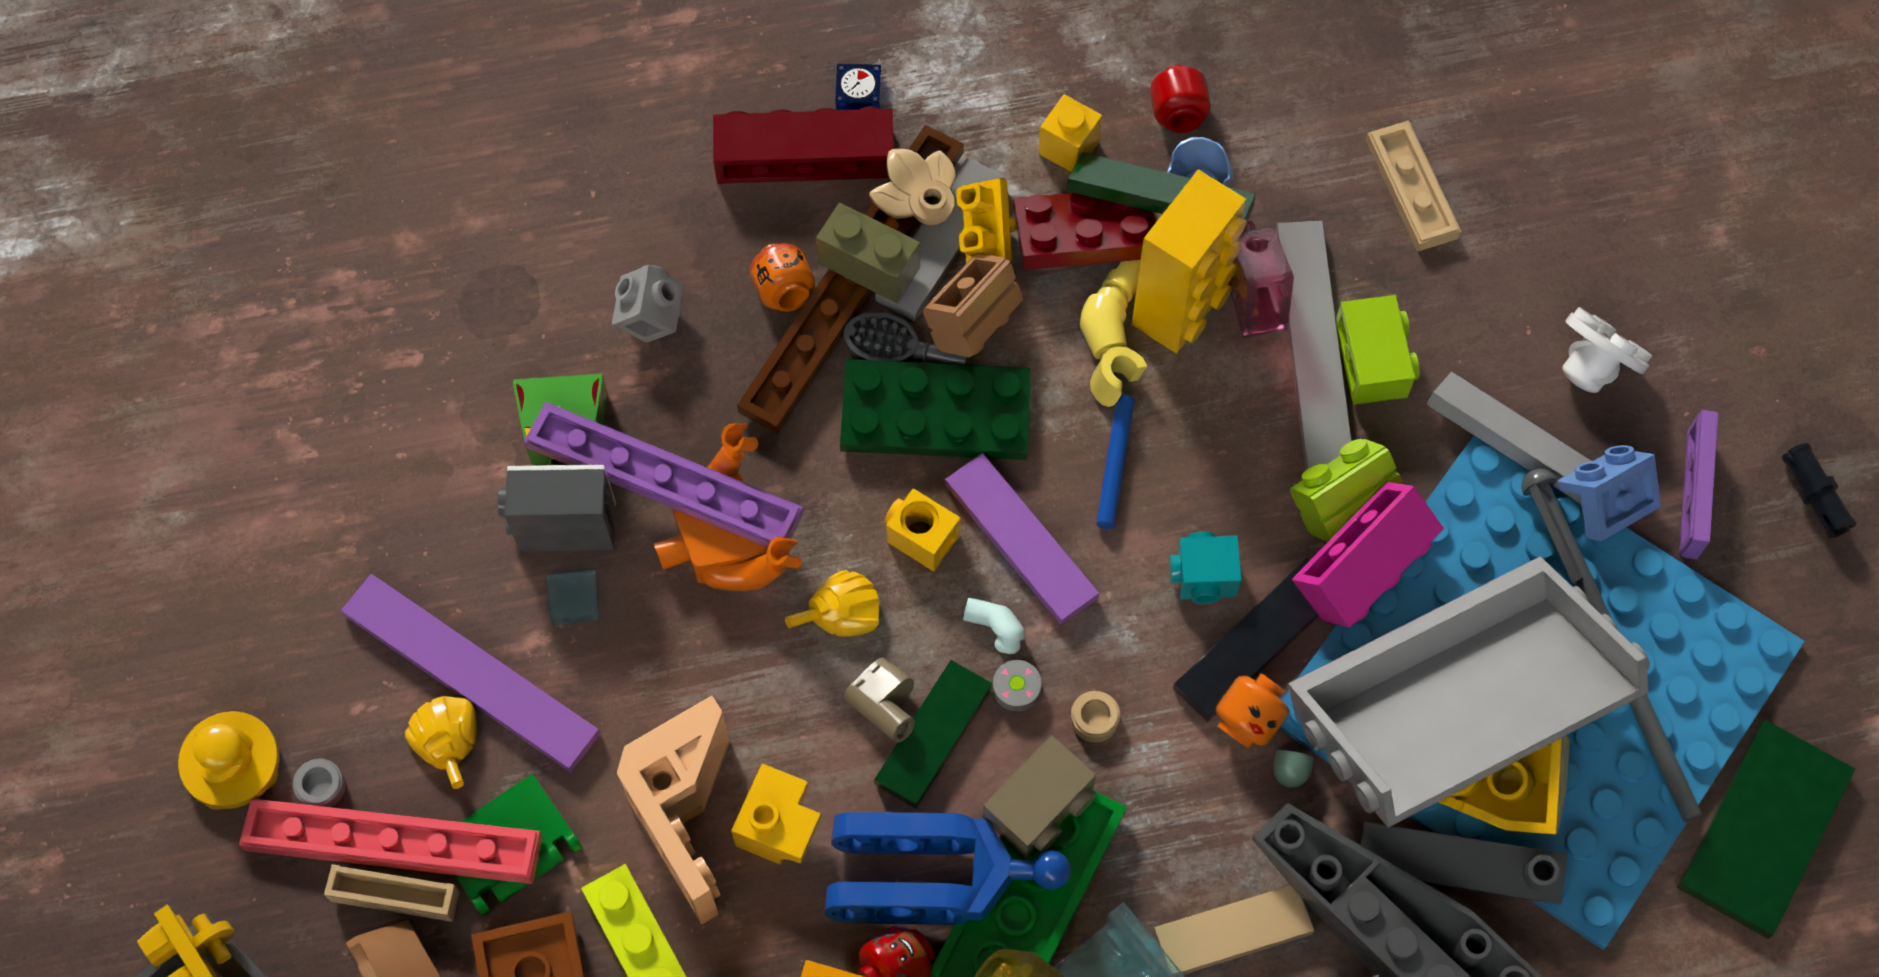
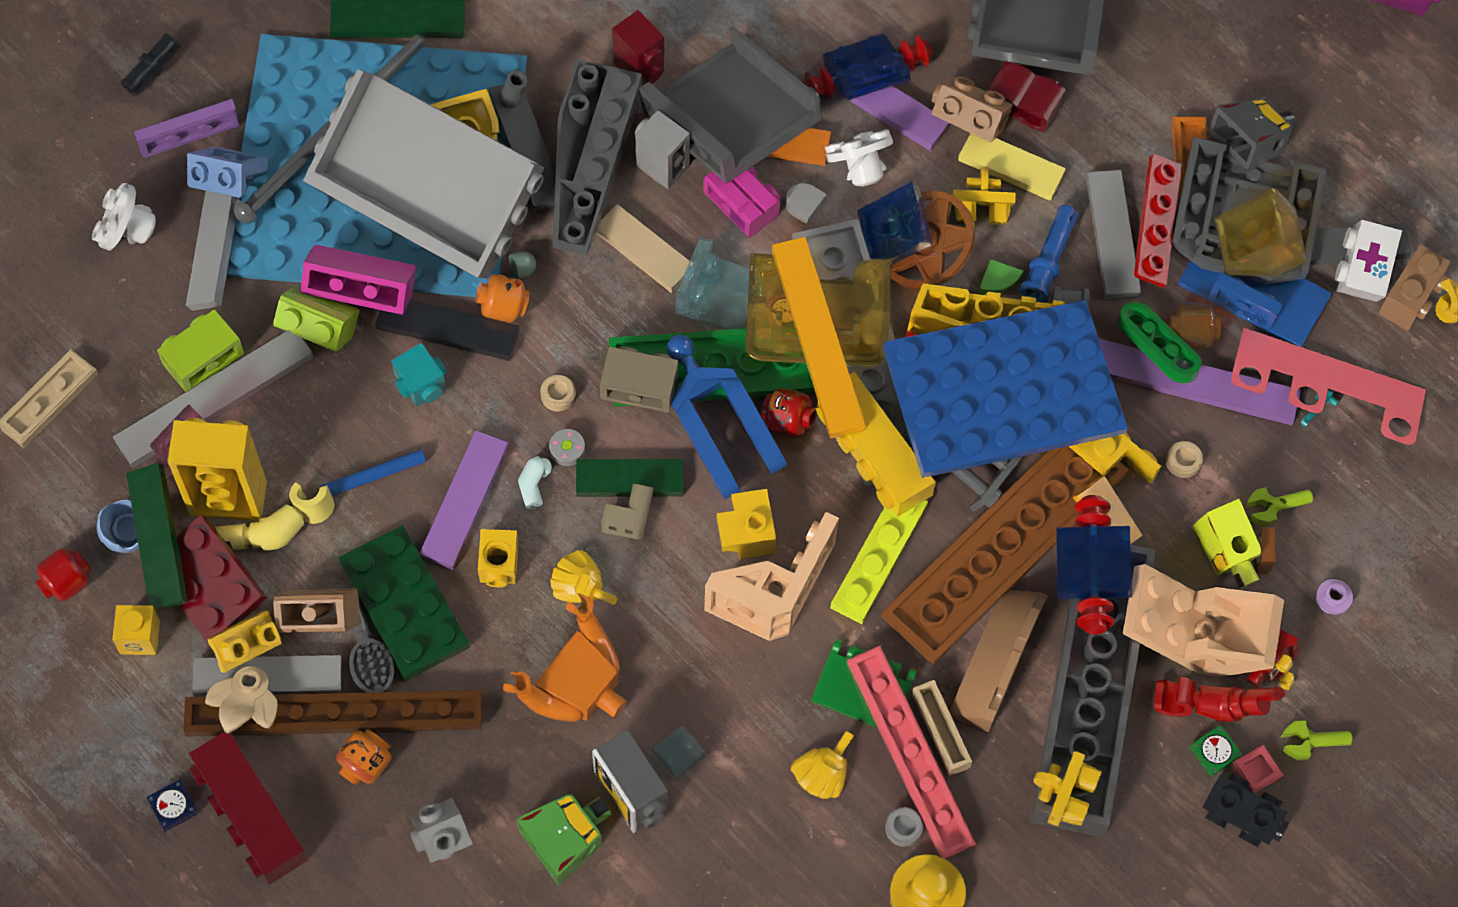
camera: 125 degrees left, 0 degrees up
medium lavender tile [341,574,601,773] -> none
medium lavender tile [524,402,804,548] -> none
olive brick [816,202,920,304] -> none

